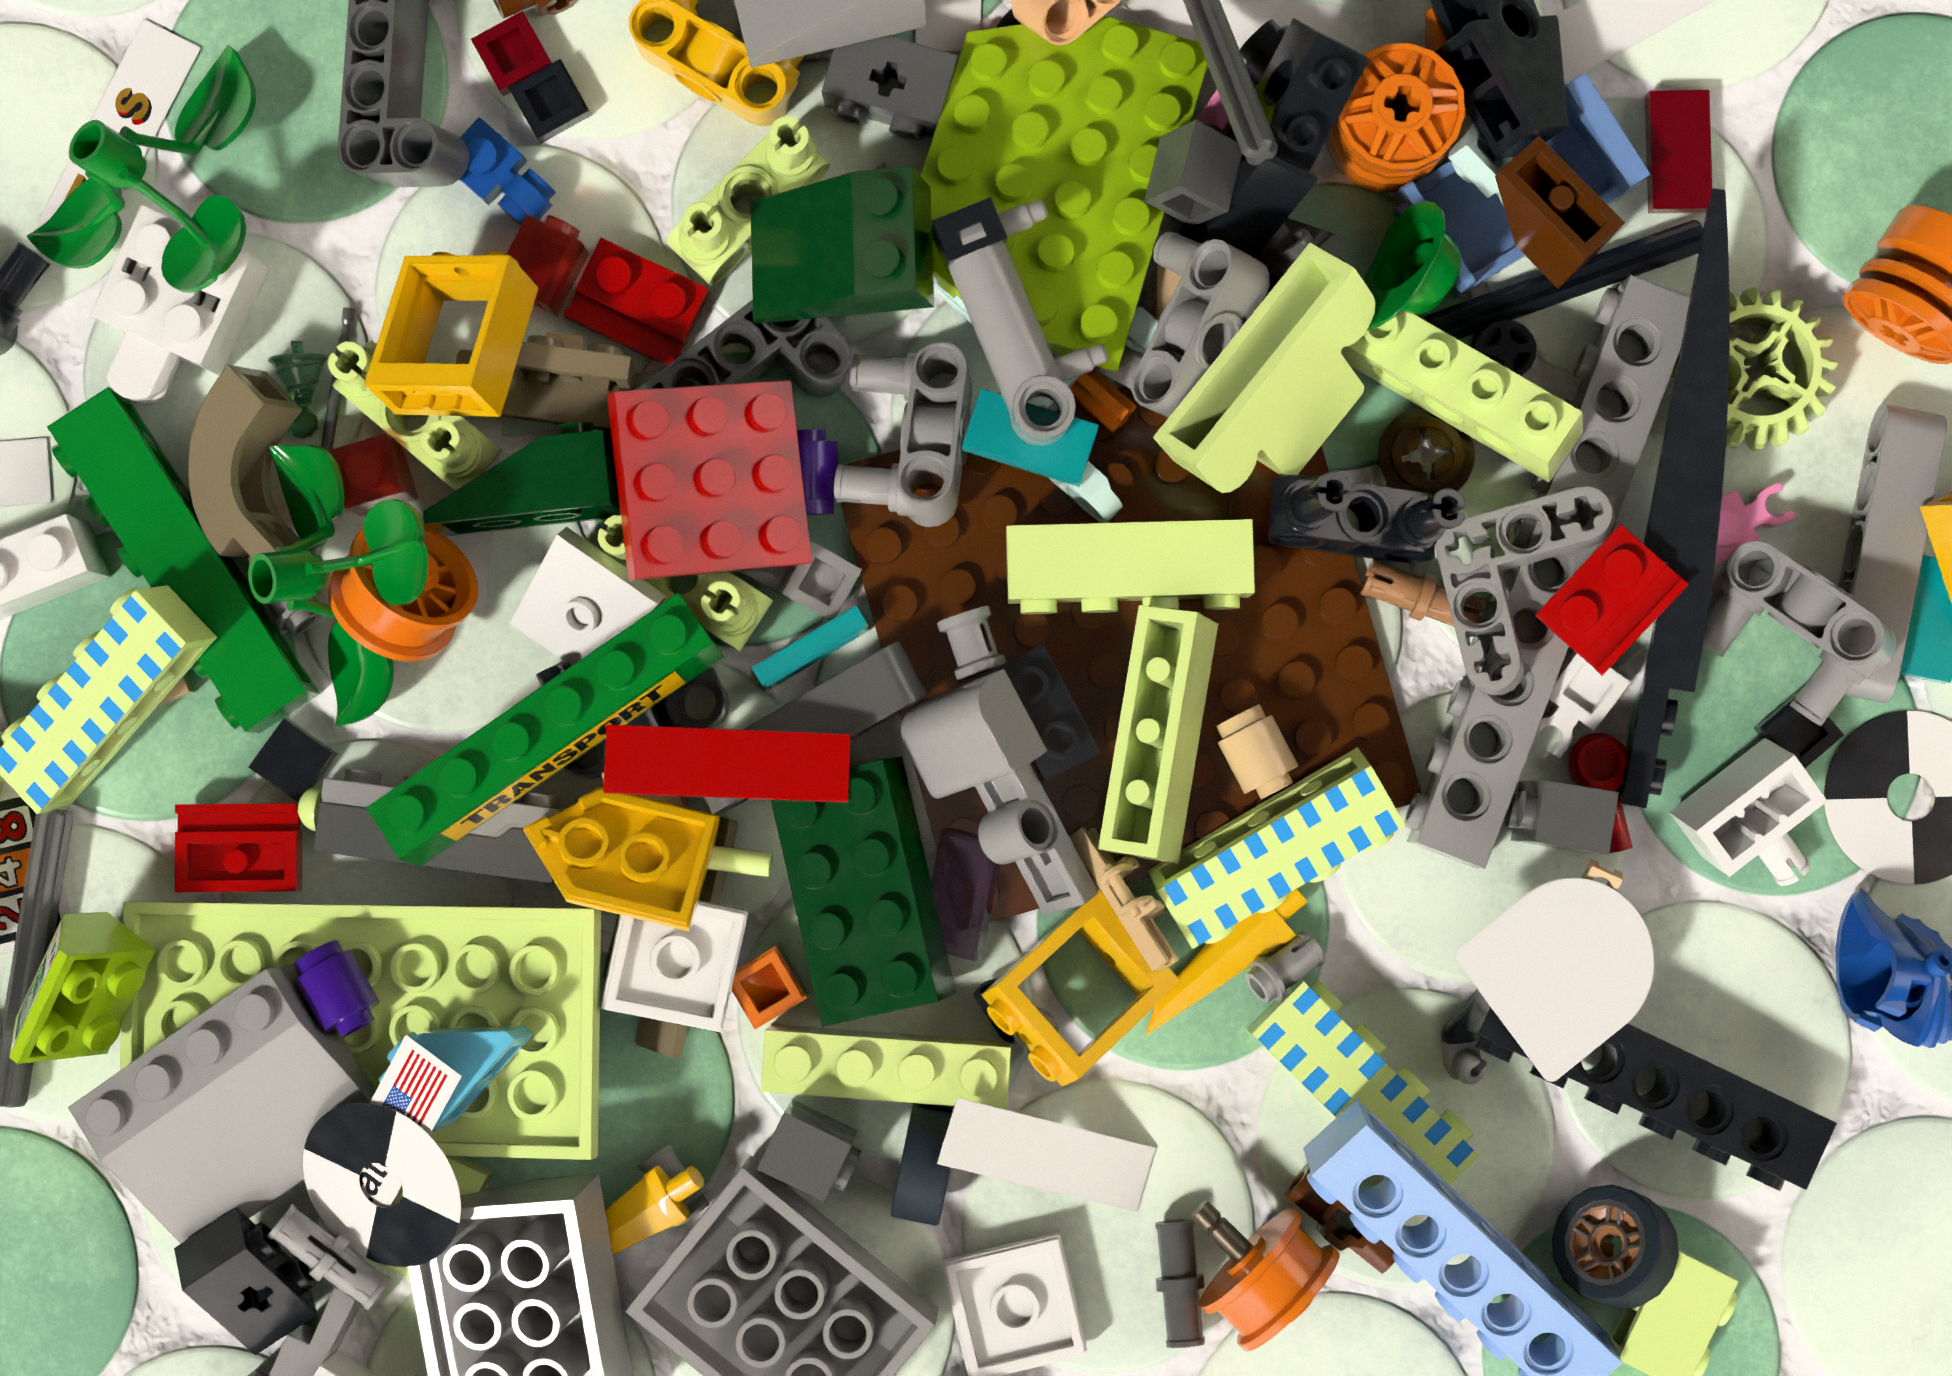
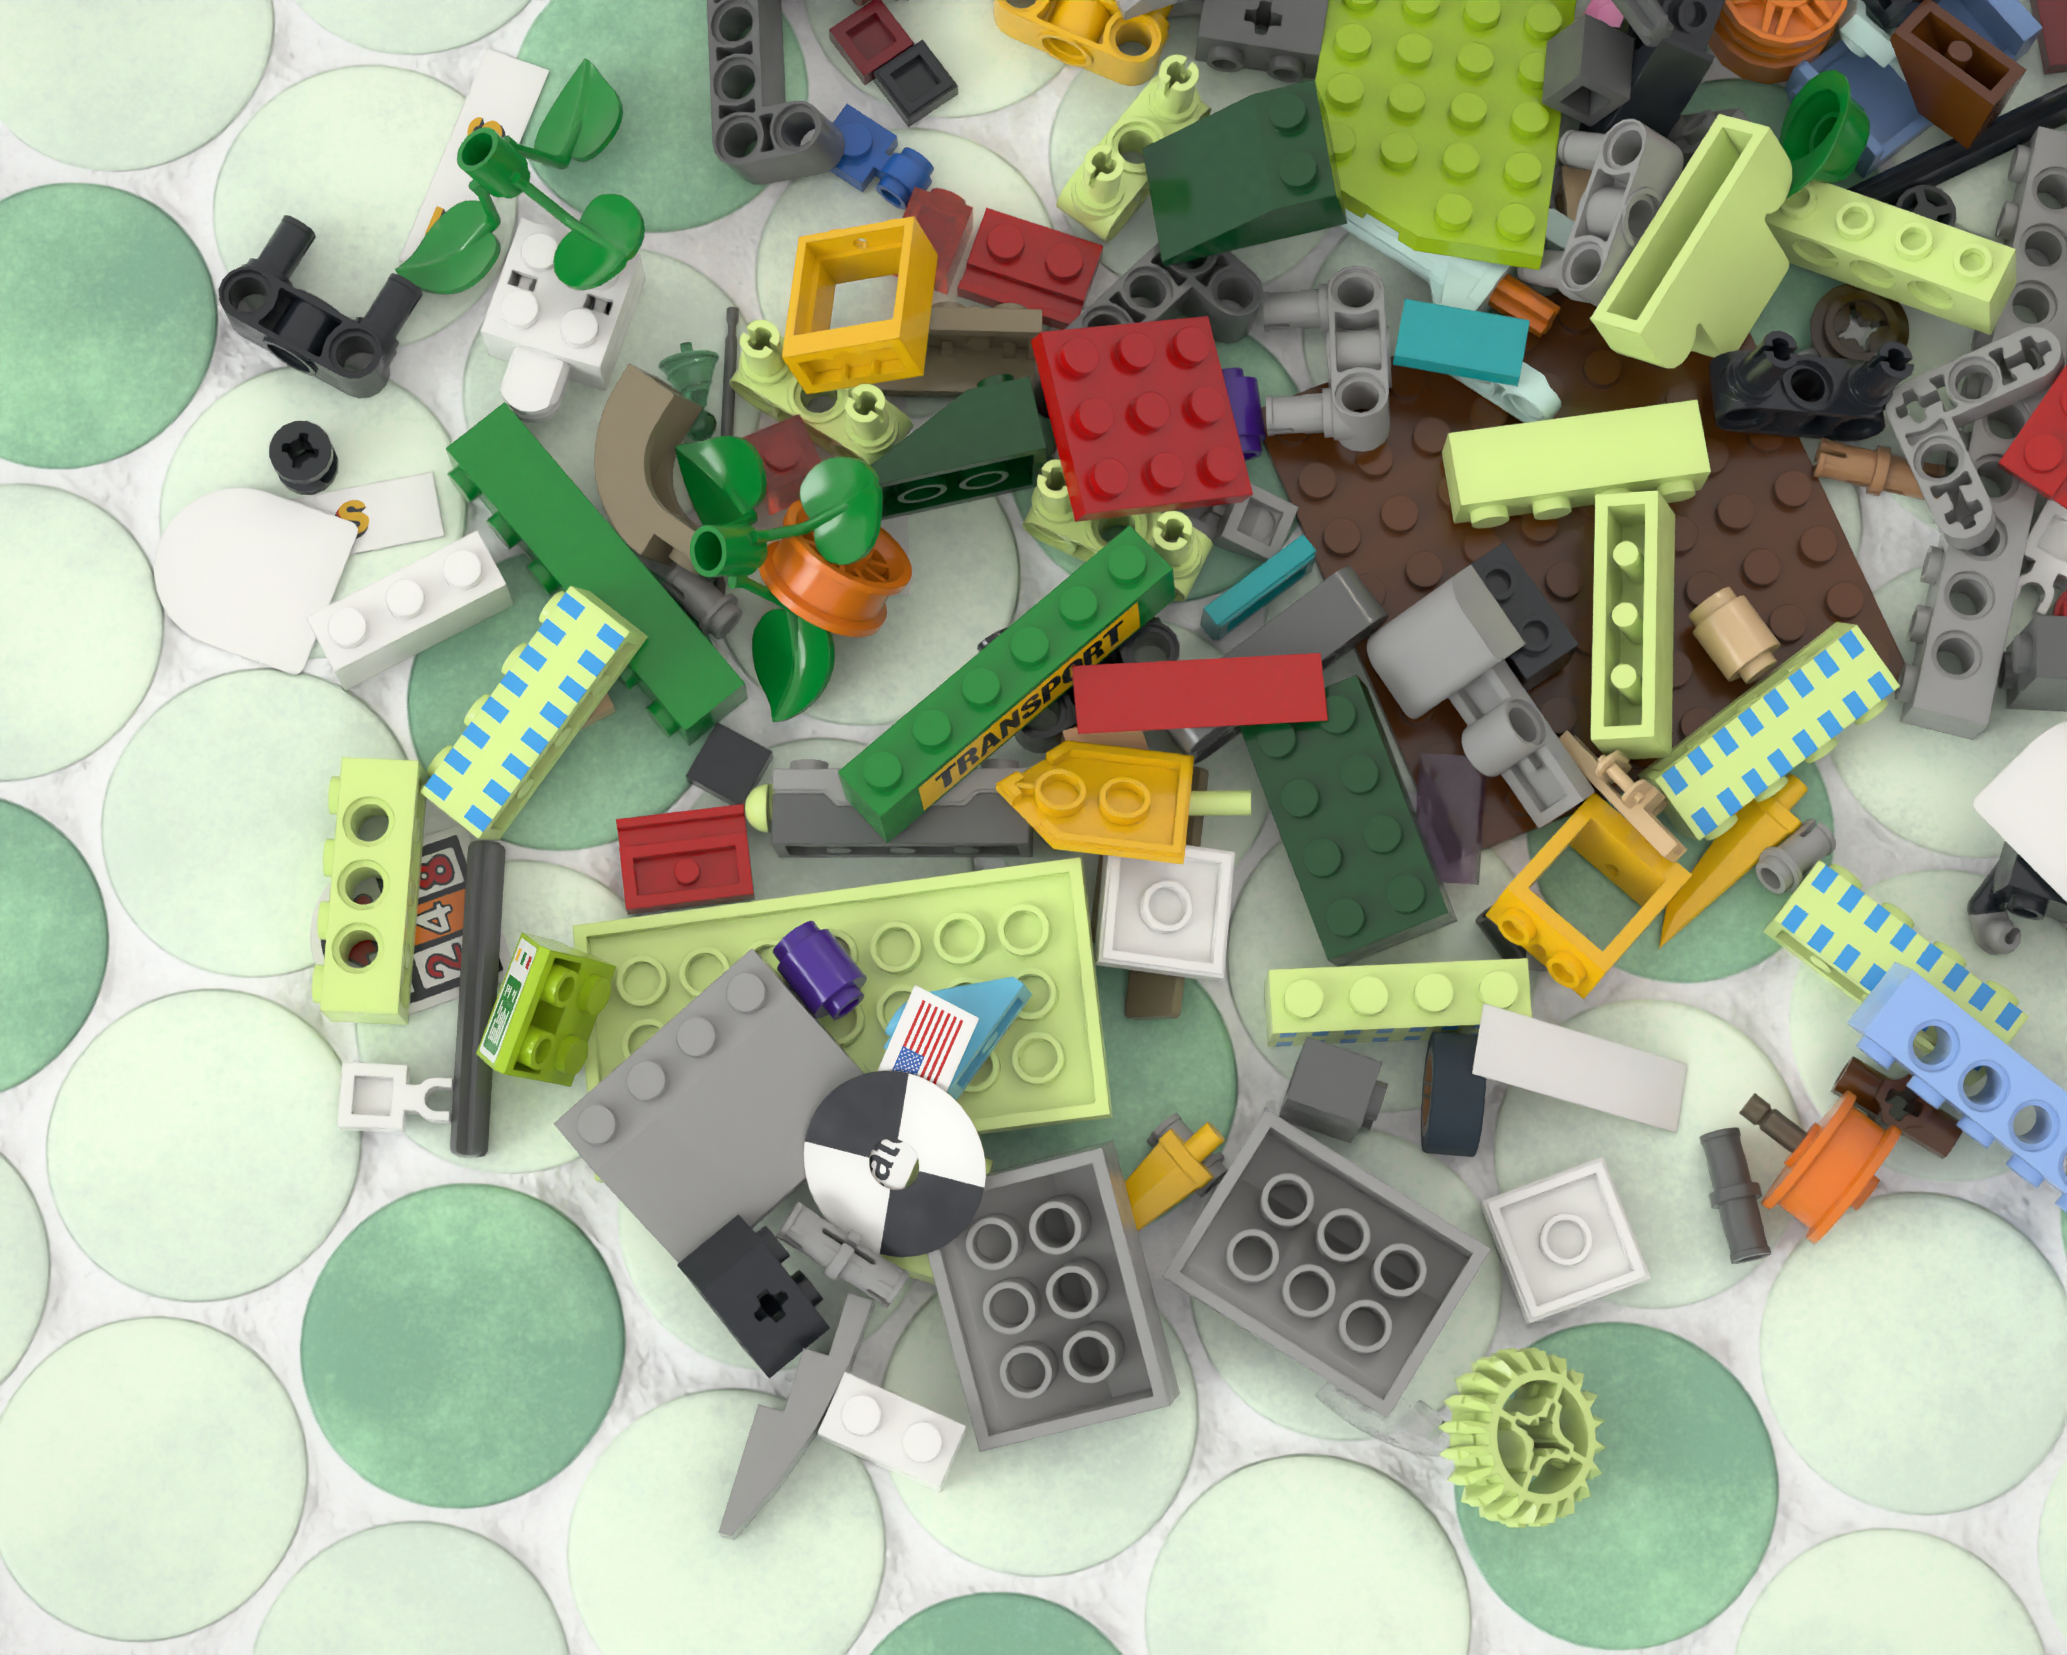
camera: 10 degrees left, 10 degrees down
white plate [510,527,666,666] -> none
orange slope [731,944,810,1029] -> none
light grey piece [931,197,1108,446] -> none
light grey bush [937,606,1006,680] -> none

